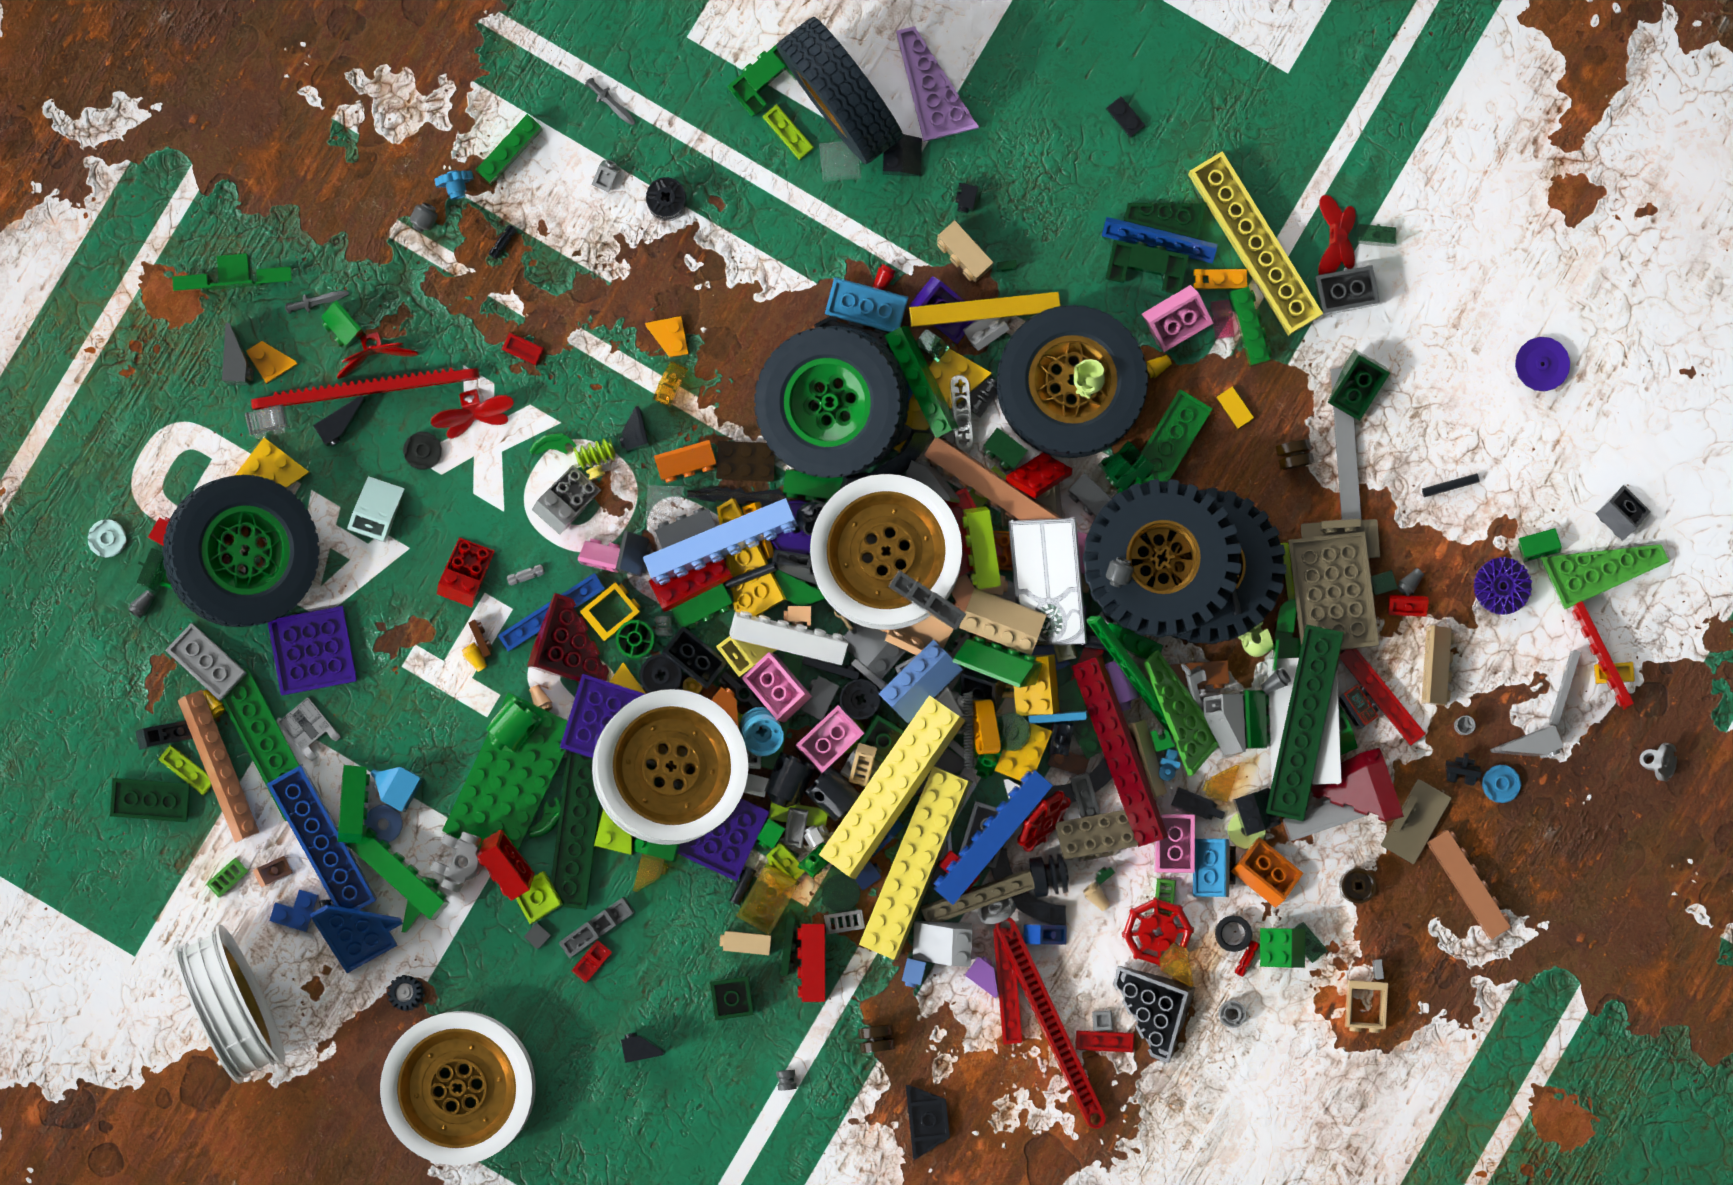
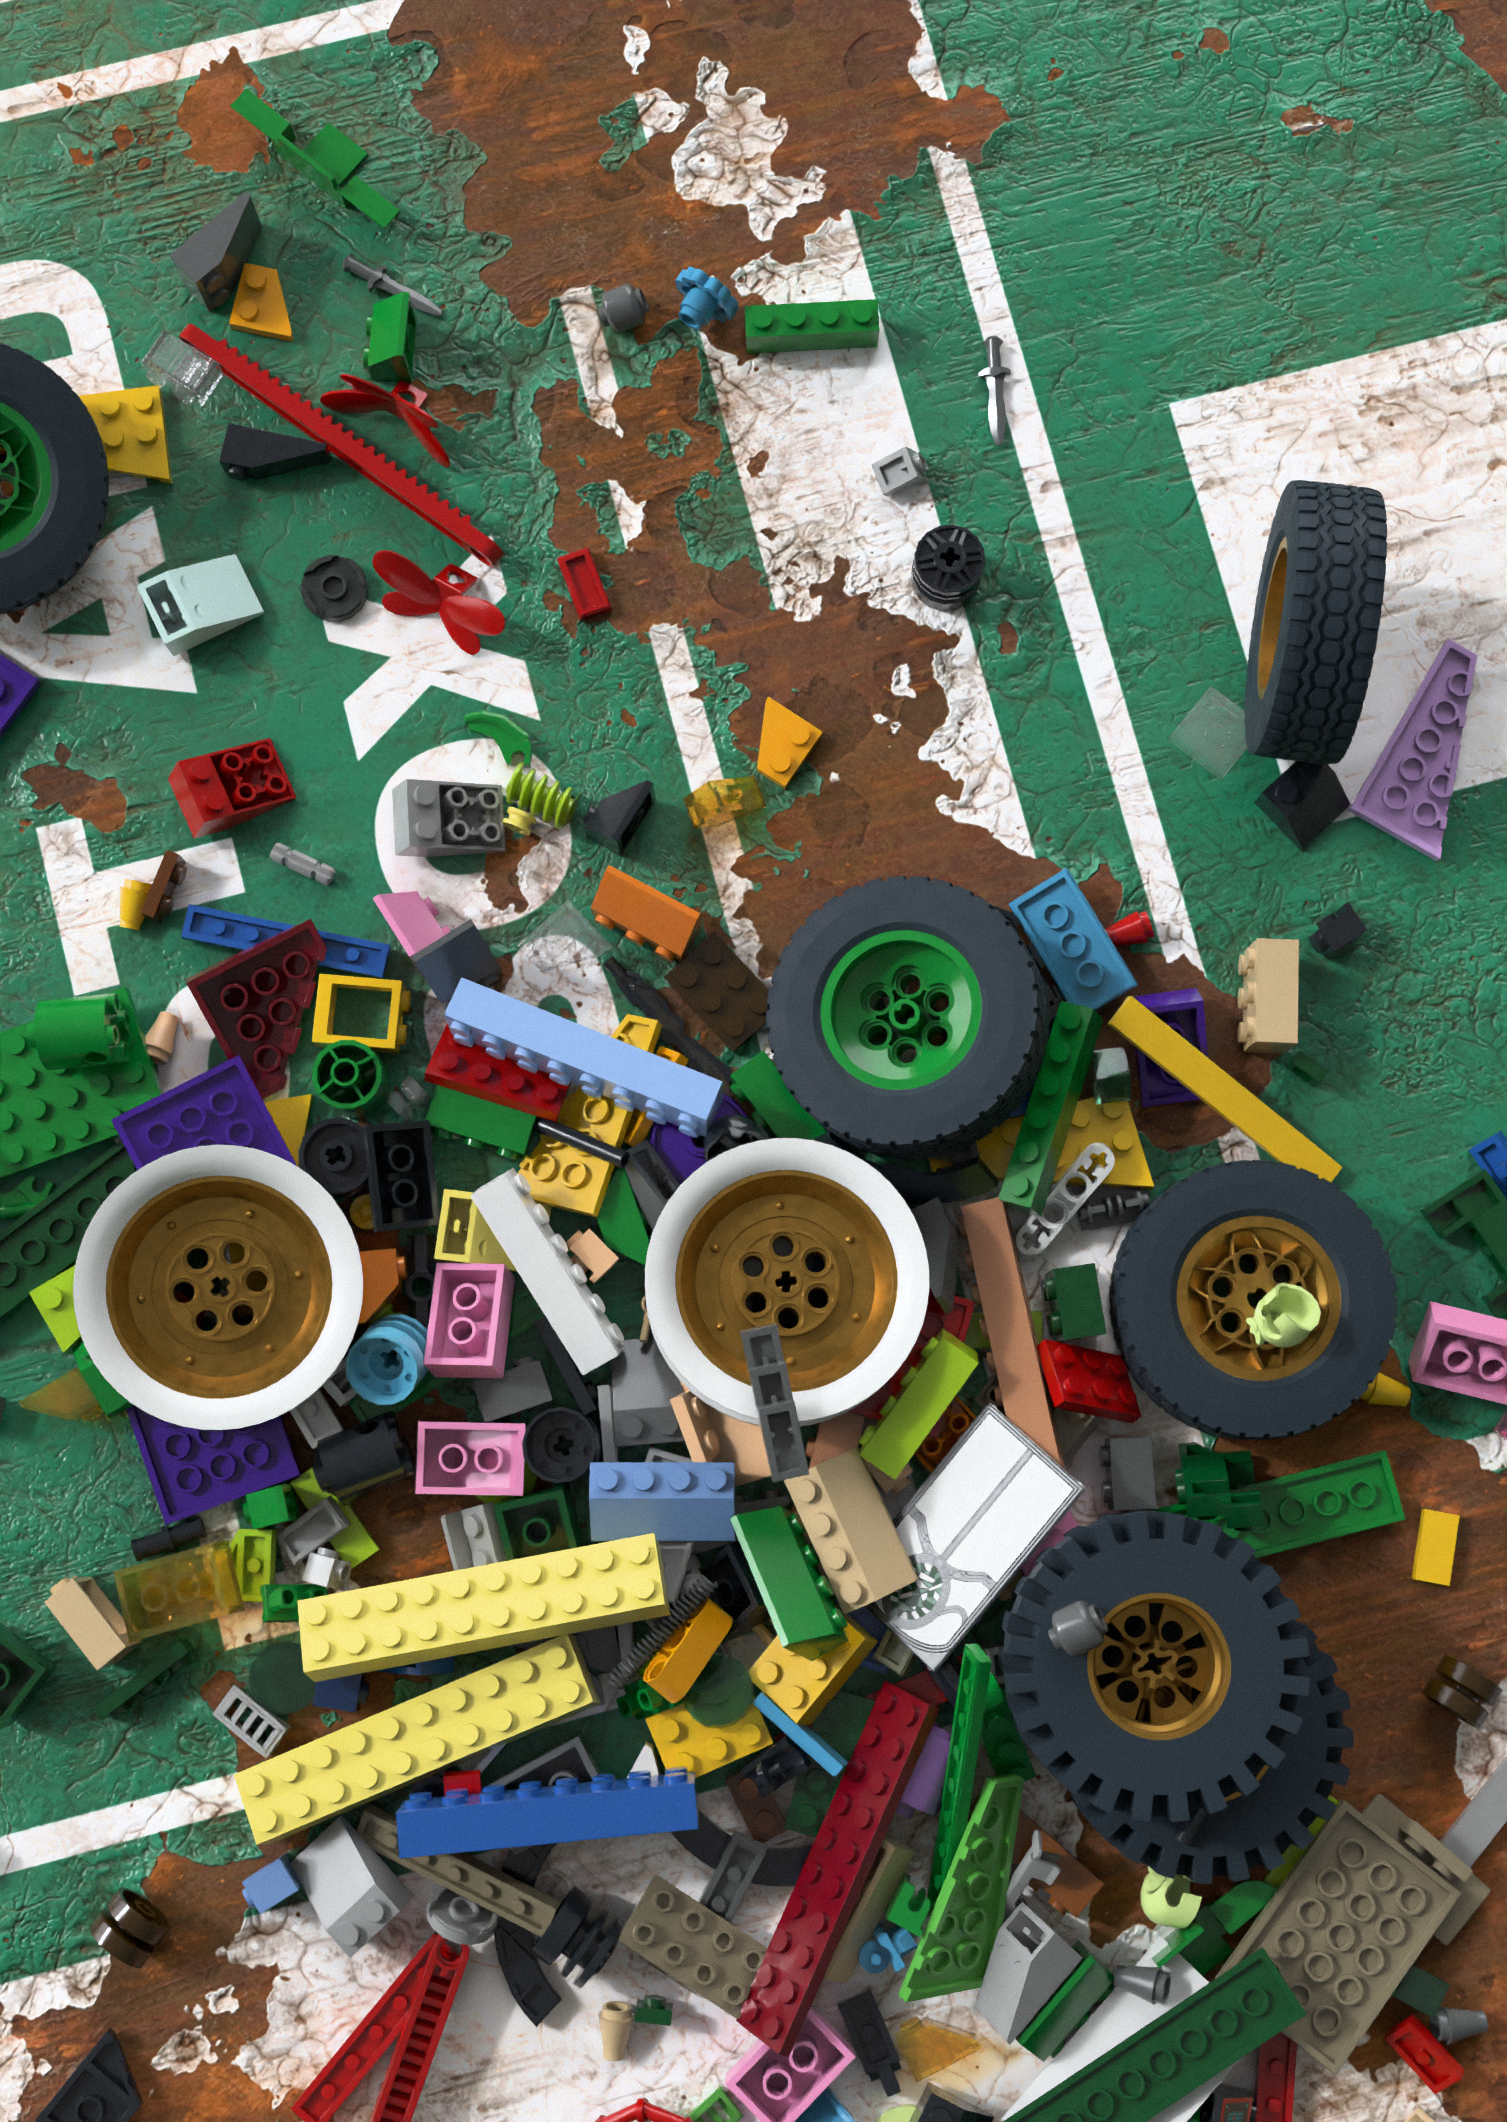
camera: 45 degrees right, 5 degrees down
black axle [489,224,517,259] -> none
dark grey brick [655,507,716,549] -> none
green bracket [727,37,796,118] -> none
lime tile [762,104,814,161] -> none
red brick [798,924,825,1002] -> none
black cylinder [805,765,861,822] -> none
tan slope [848,743,877,786] -> none
light grey bracket [963,318,1010,351] -> none
medium lavender slope [964,956,998,998] -> none
red plate [1017,791,1071,852] -> none
blue slope [1023,924,1067,945] -> none

